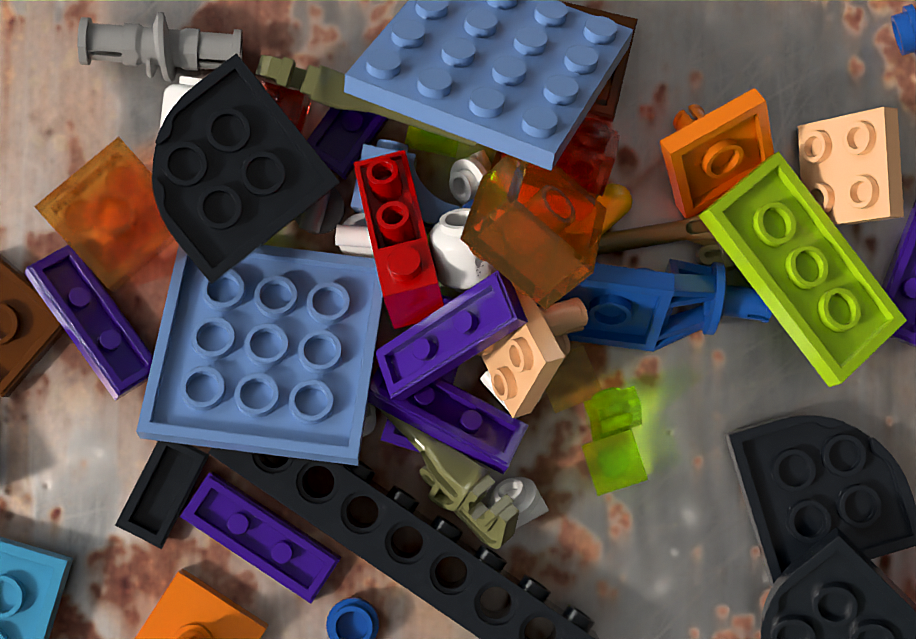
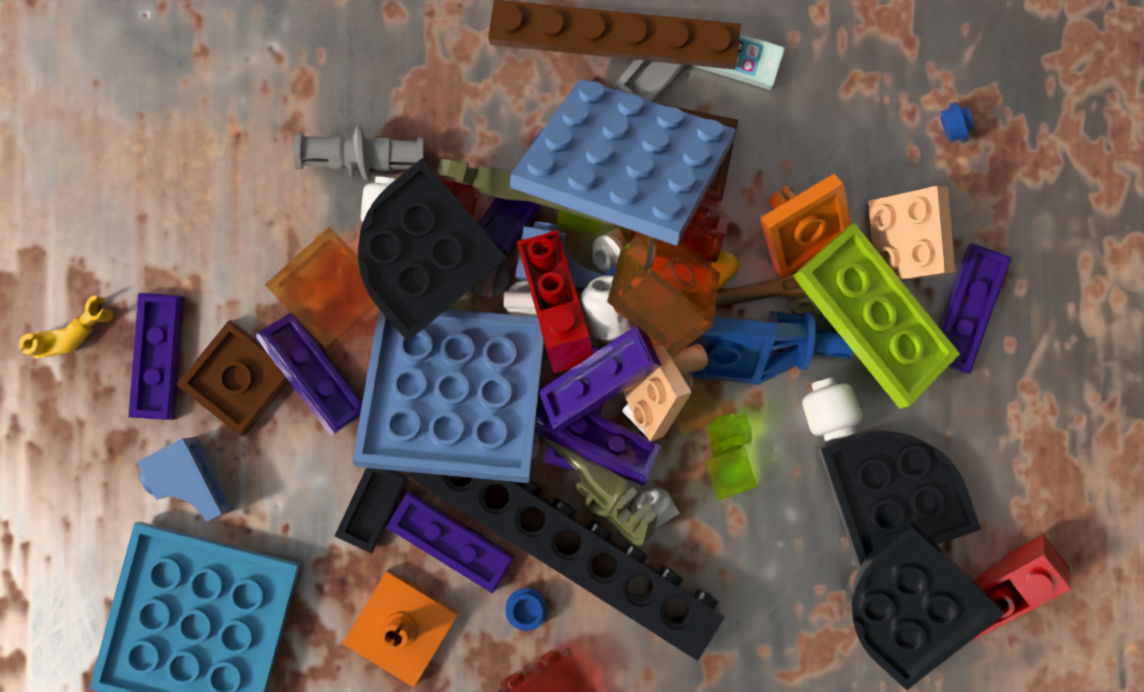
camera: 10 degrees left, 0 degrees up
none -> white head [802,377,864,442]

